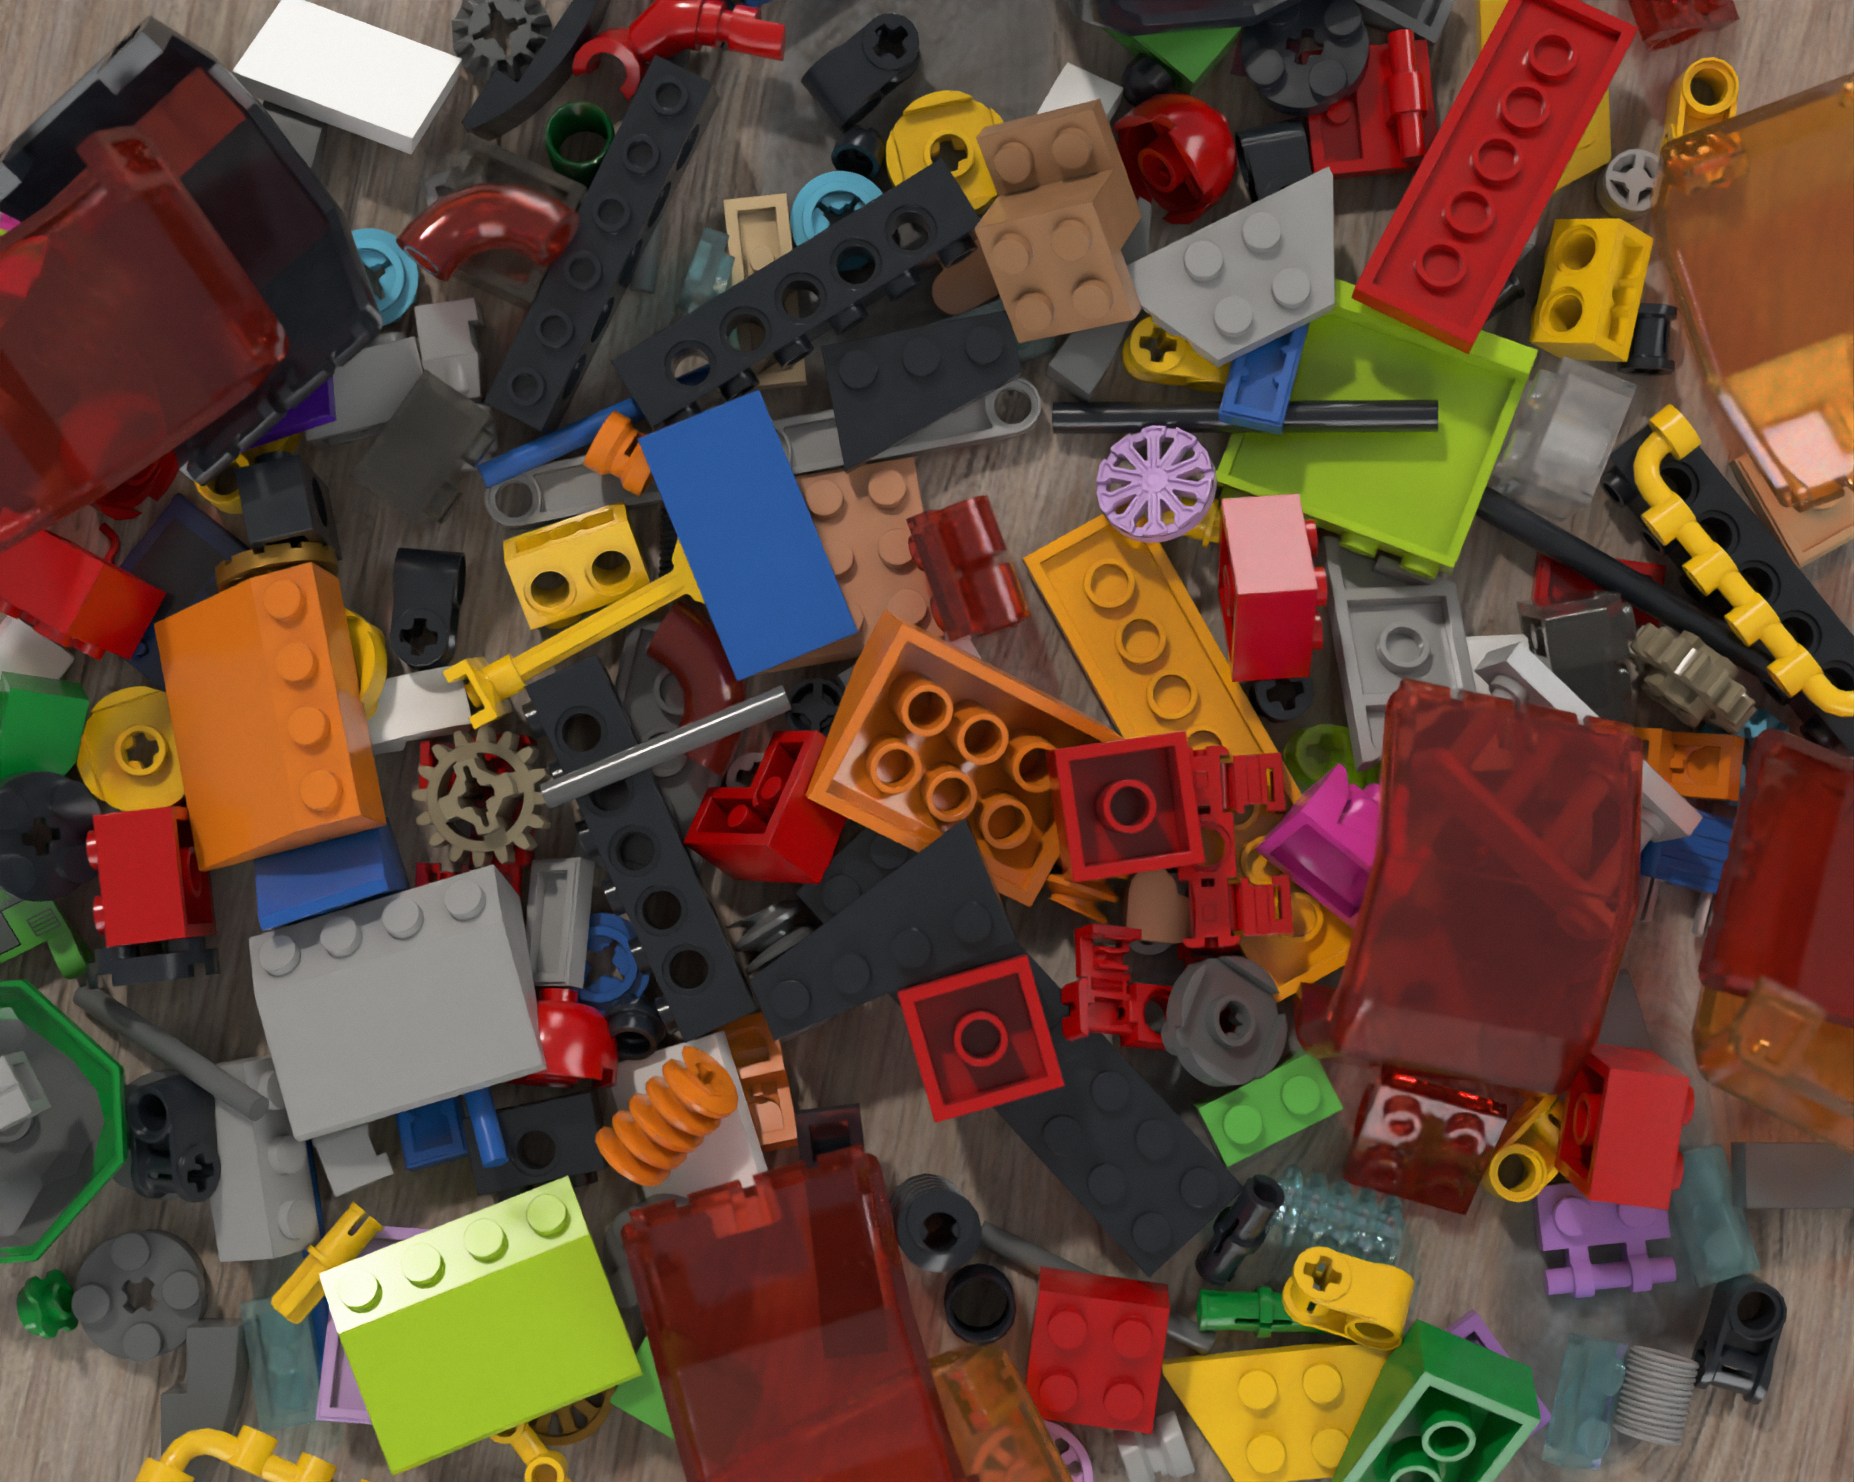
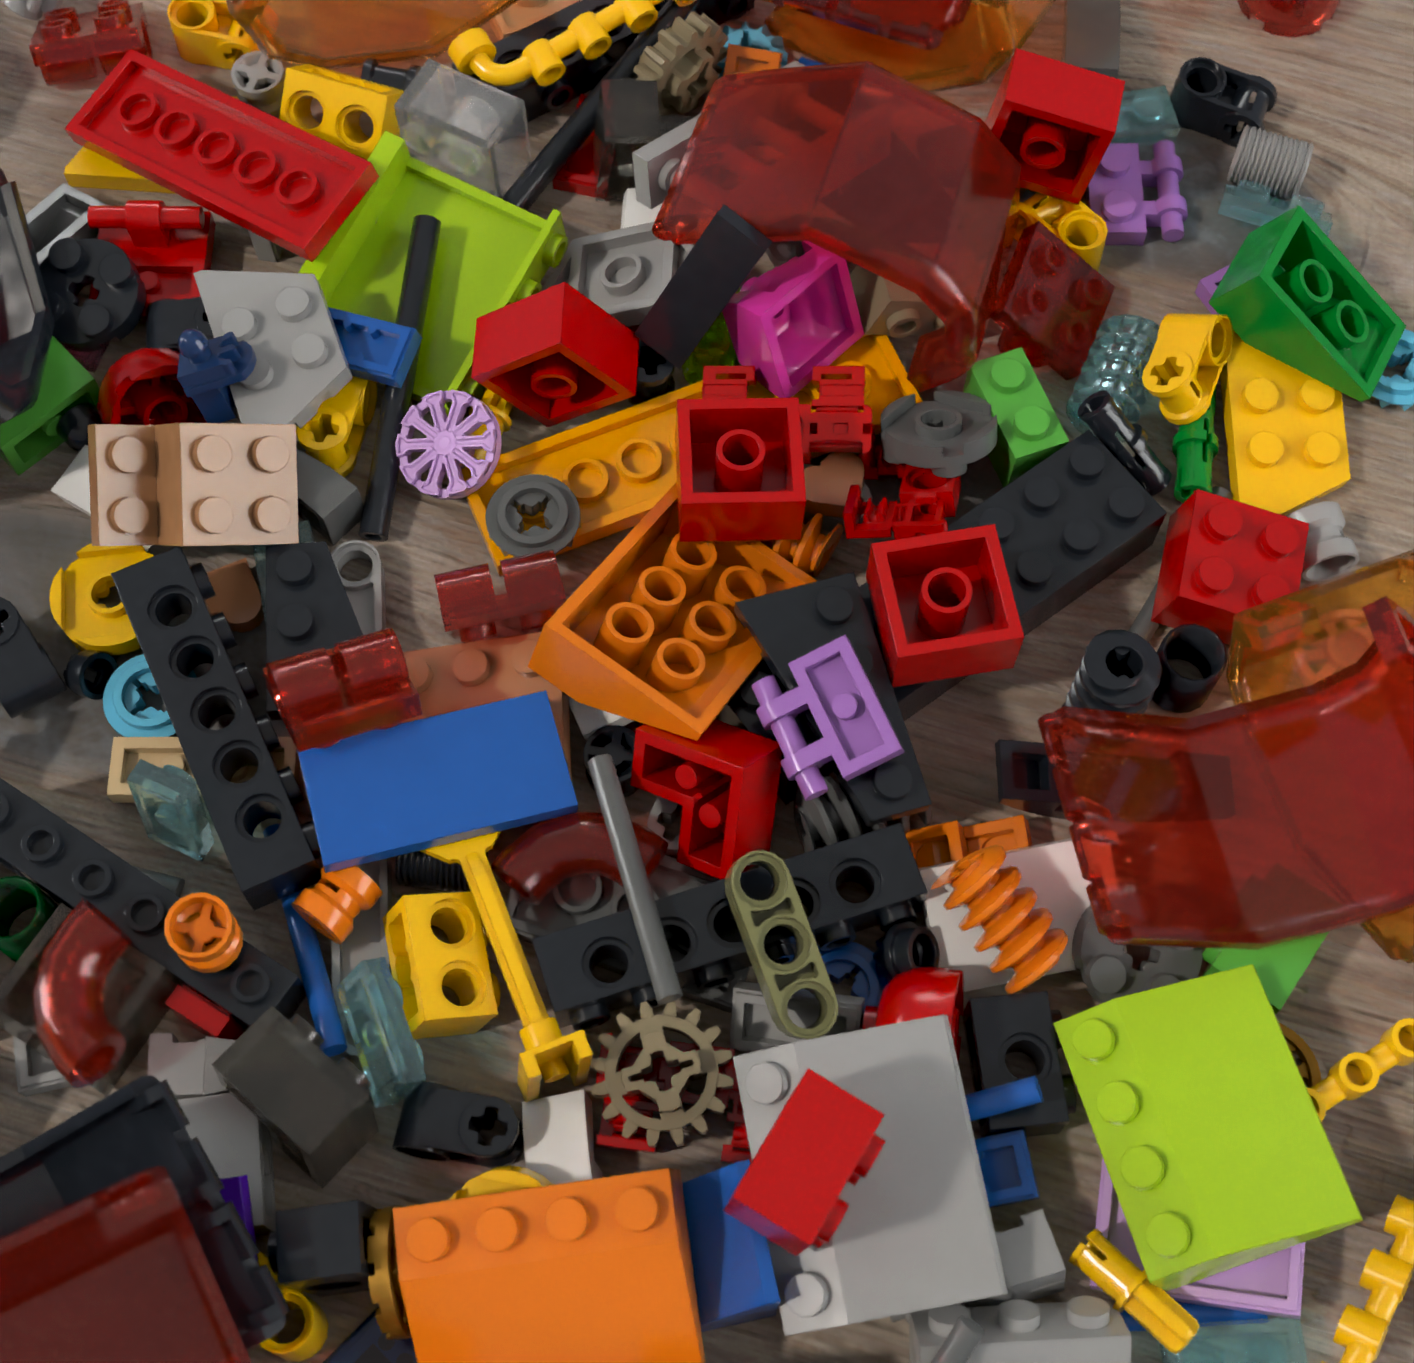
camera: 80 degrees left, 20 degrees down
none -> orange wheel [164,892,243,973]
none -> red tile [164,984,244,1040]
none -> dark blue piece [177,329,257,423]
none -> clear red plate [263,627,423,752]
none -> clear light blue plate [336,957,427,1108]
none -> dark grey gear [486,474,581,565]
none -> black tile [634,204,772,369]
none -> red brick [723,1068,886,1256]
none -> olive beam [724,850,839,1039]
none -> medium lavender plate [751,635,905,801]

